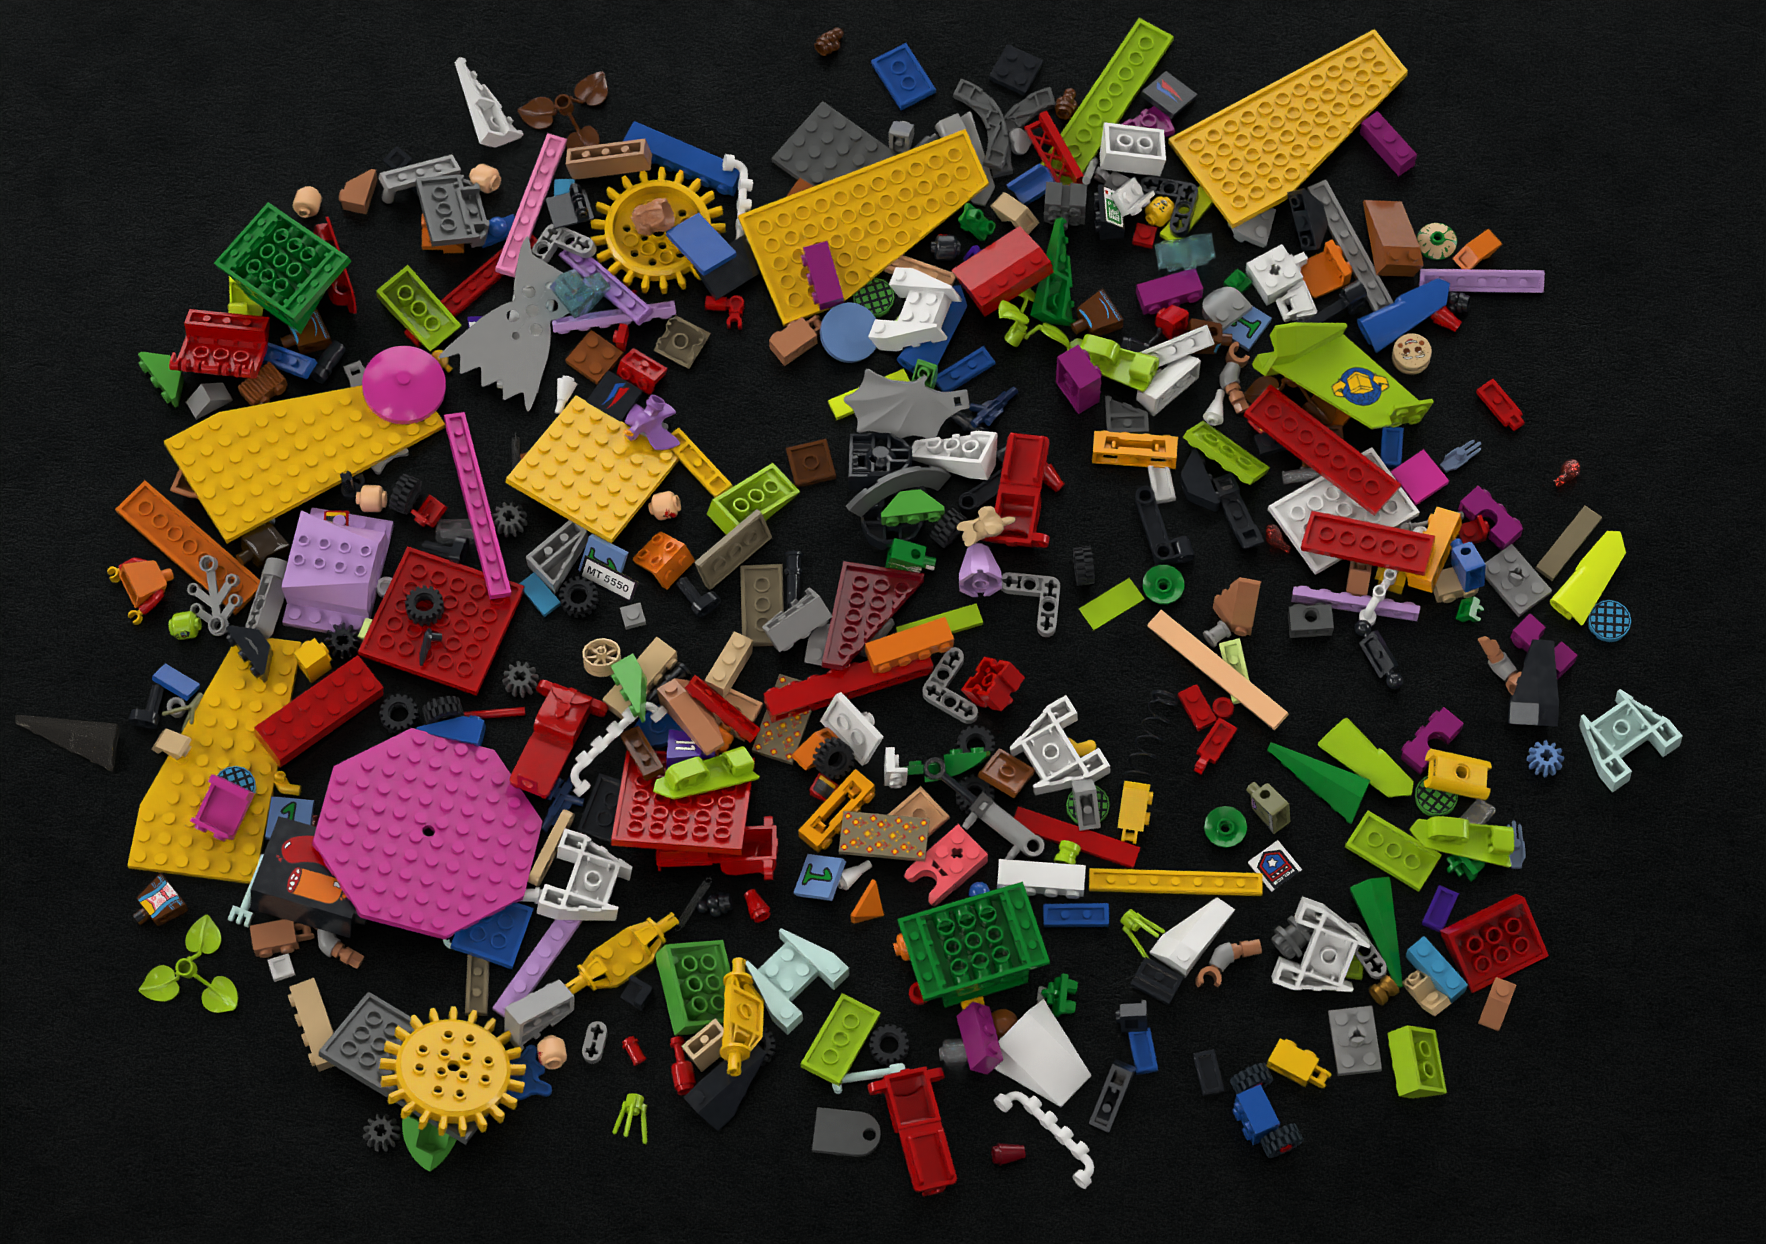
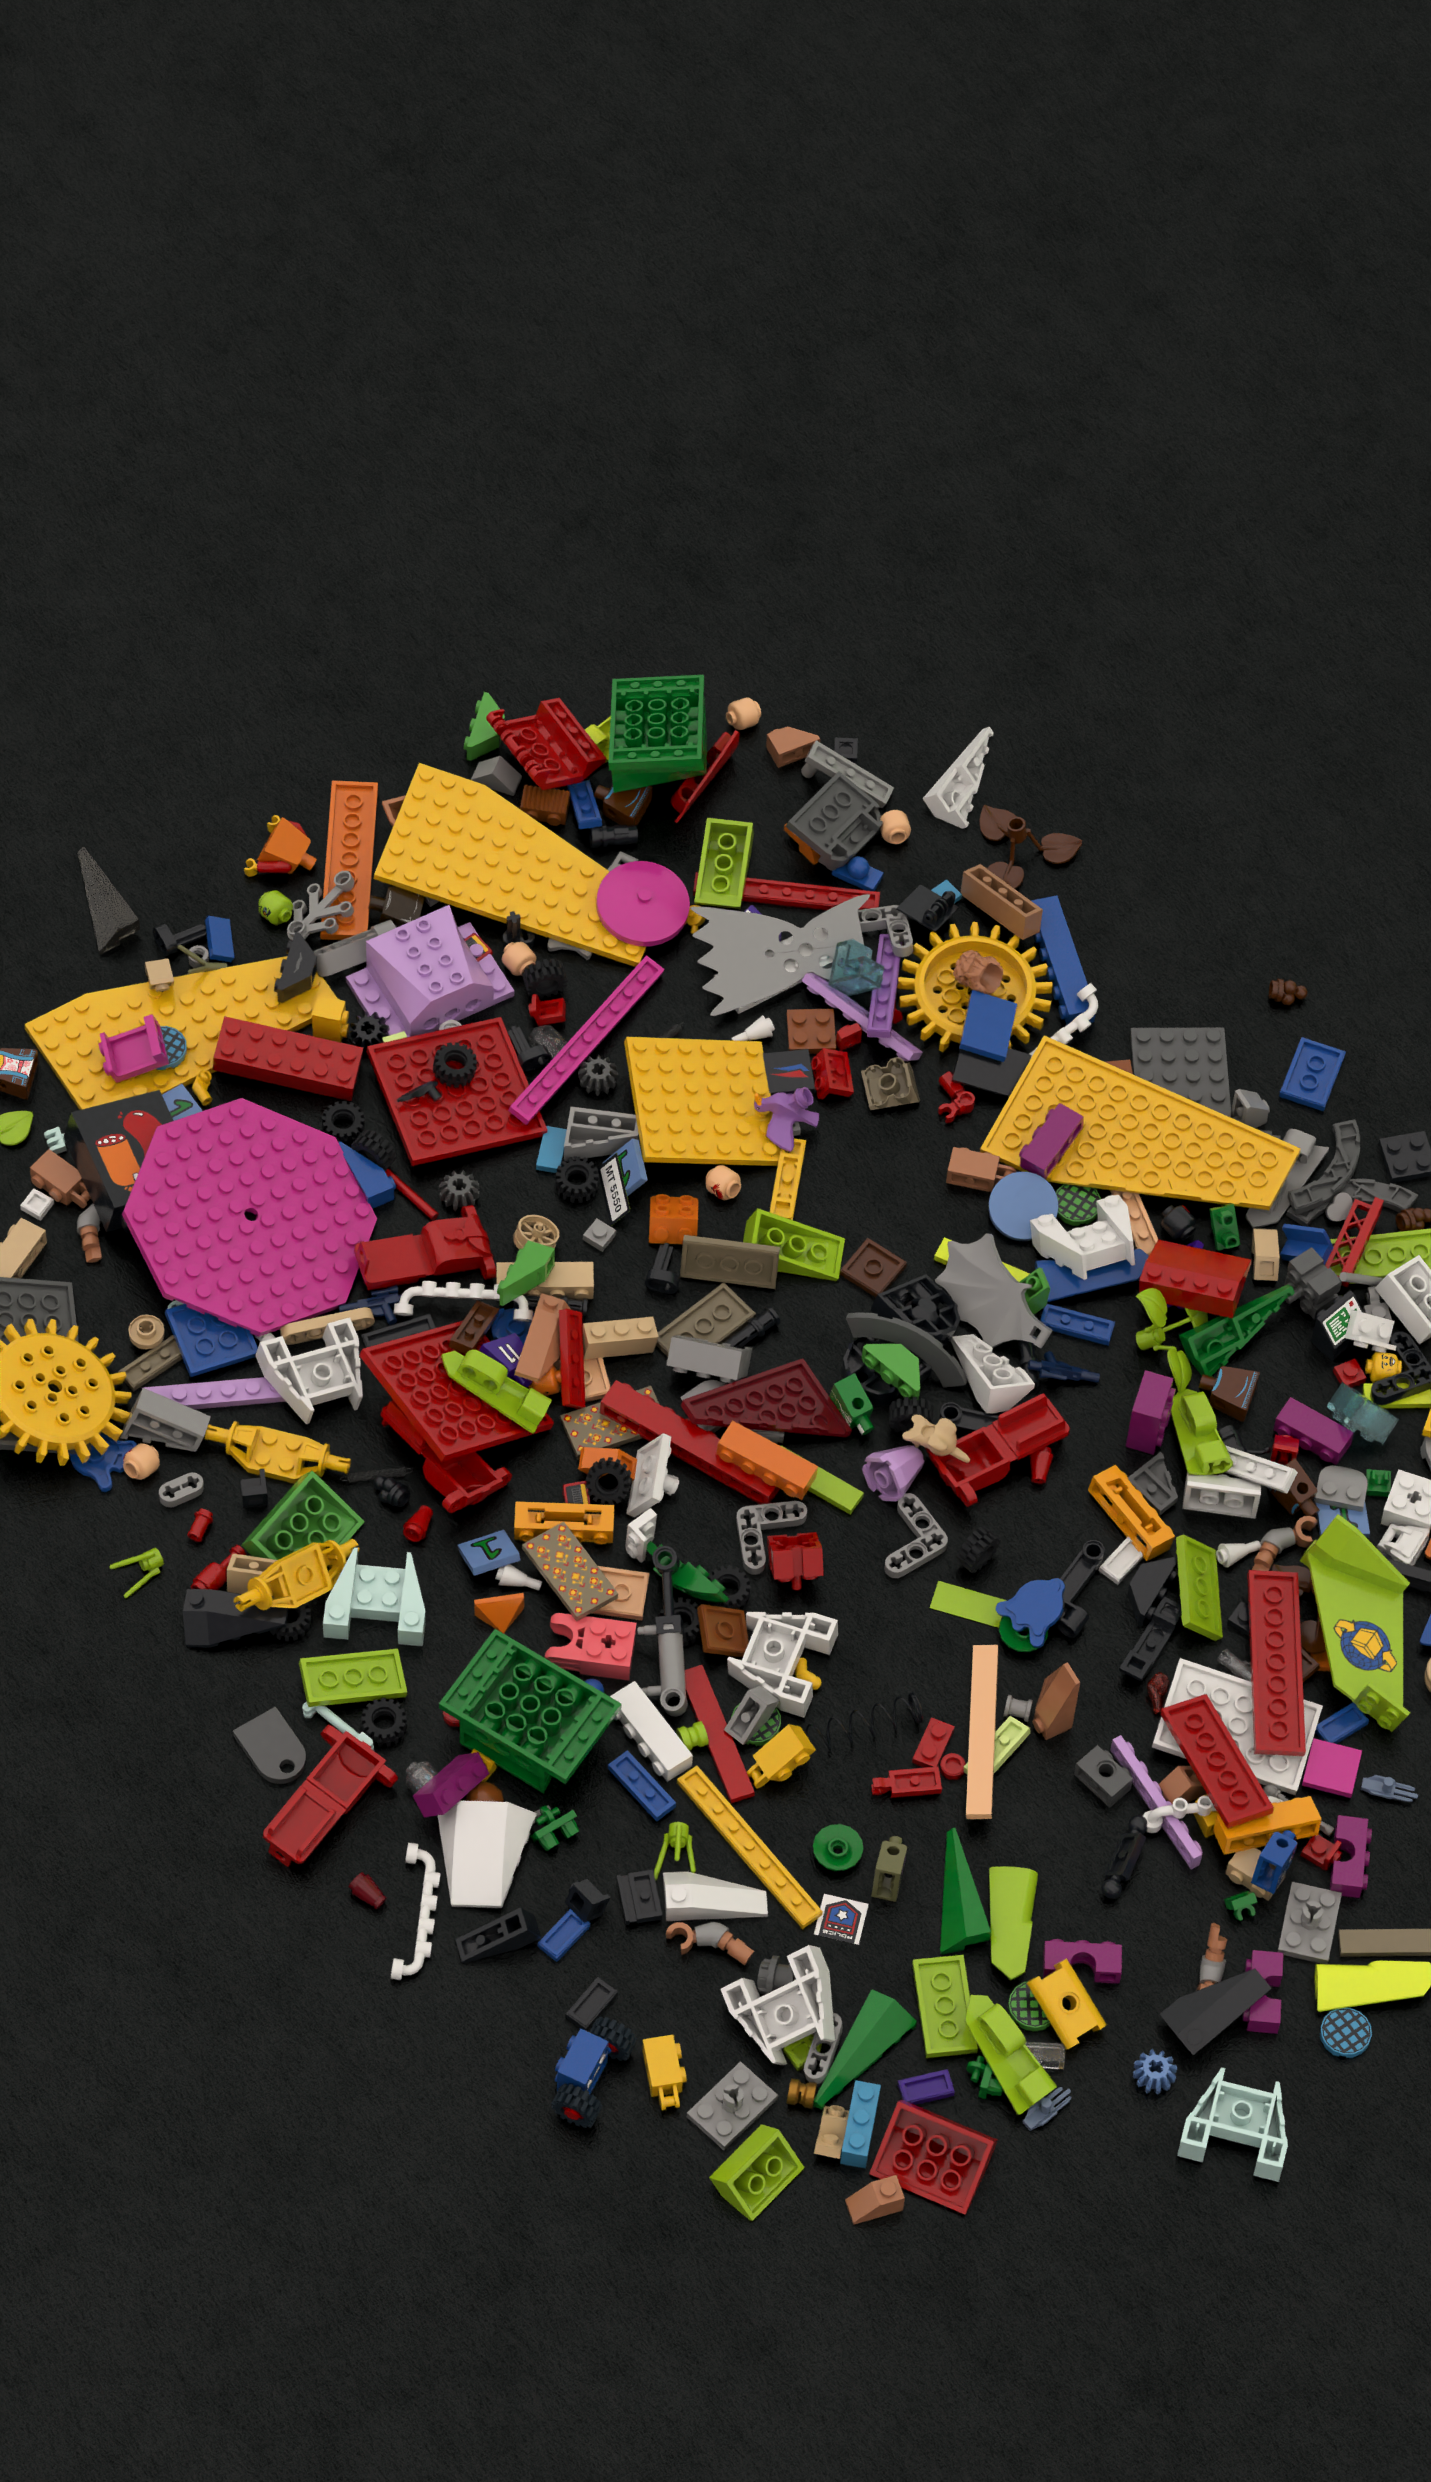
camera: 45 degrees right, 10 degrees down
bright pink tile [495,133,567,278] -> none
none -> tan plate [128,1314,165,1350]
none -> blue tile [996,1578,1065,1648]

